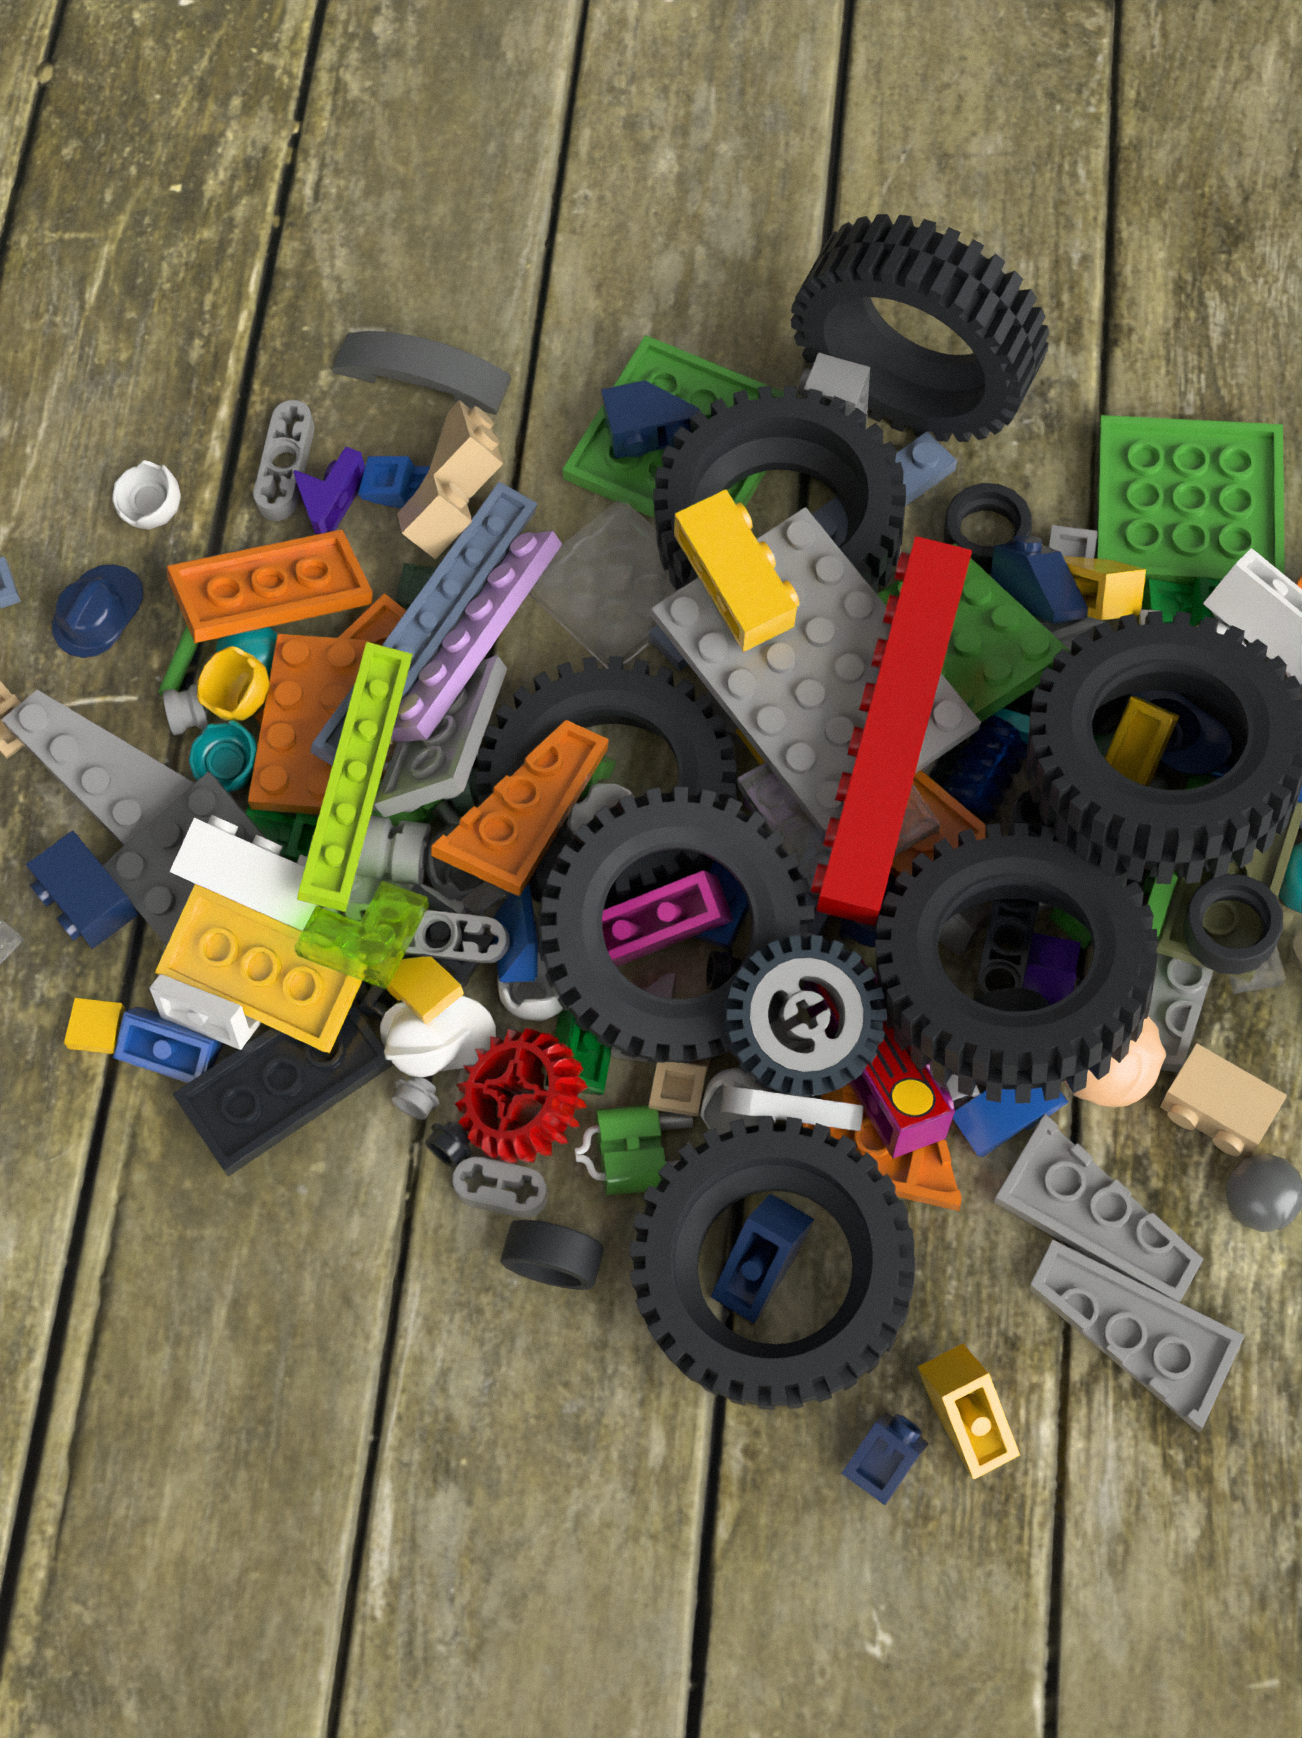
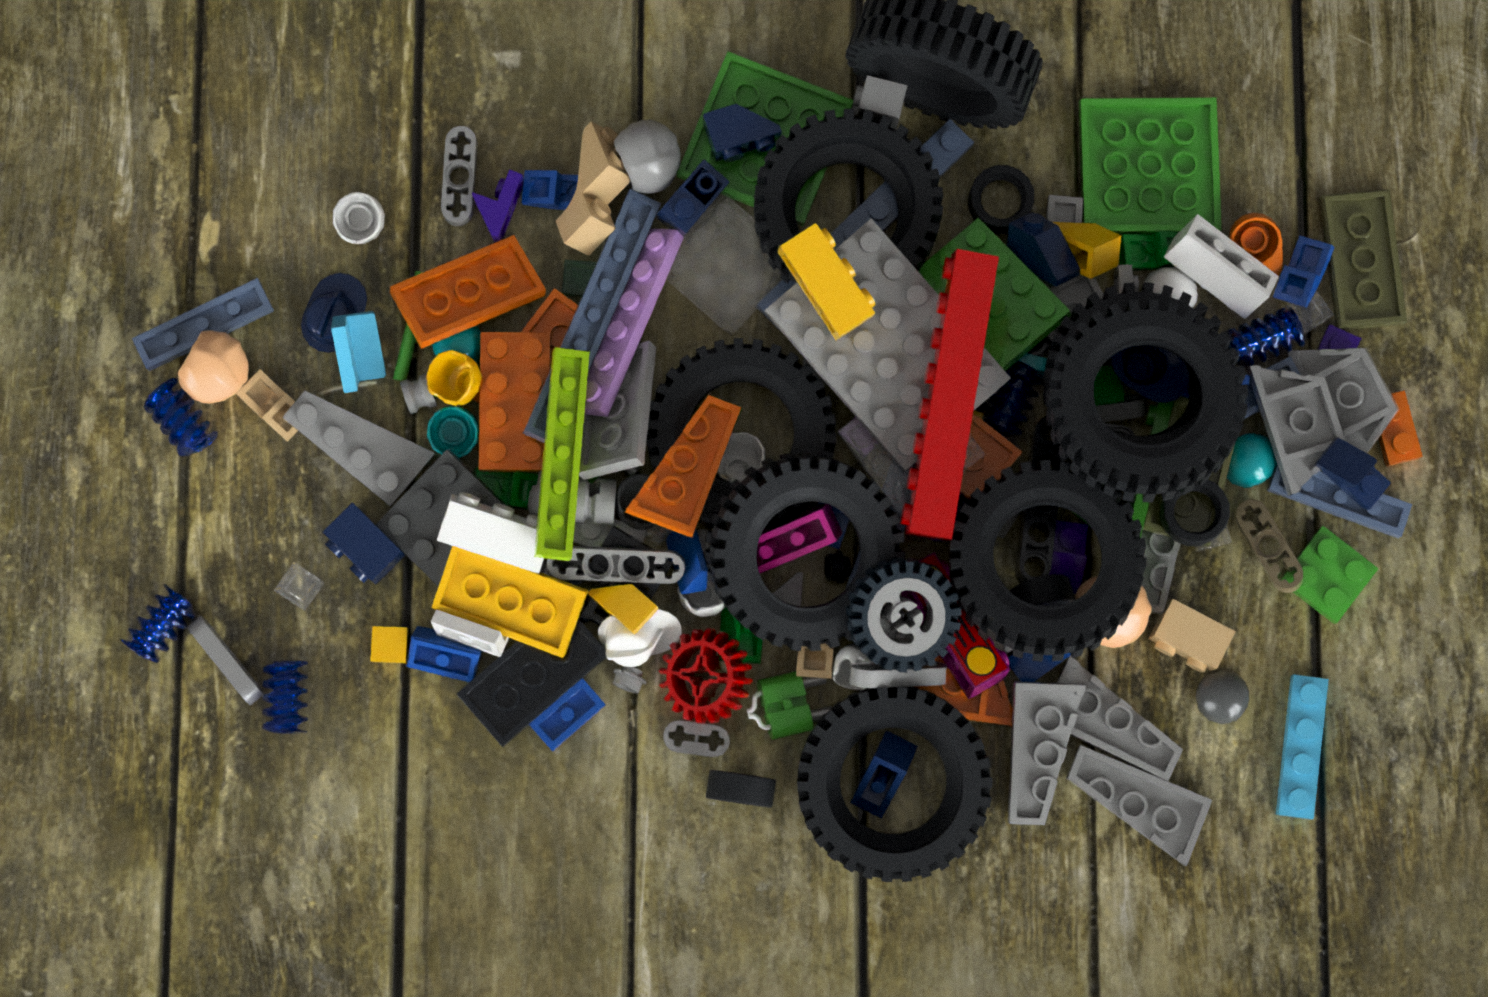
camera: 15 degrees left, 15 degrees up
clear neon green plate [294,881,429,990] -> none
dark grey slope [332,331,511,415] -> none
black plate [425,1121,472,1168] -> none
dark blue bracket [841,1413,929,1505] -> none
yellow slope [917,1343,1020,1479] -> none
yellow tile [1105,696,1179,787] -> none
none -> medium azure panel [331,311,386,393]
none -> blue plate [529,678,606,752]
none -> light grey piece [614,119,681,194]
none -> dark blue slope [655,159,730,236]
none -> light grey wing [1008,681,1086,825]

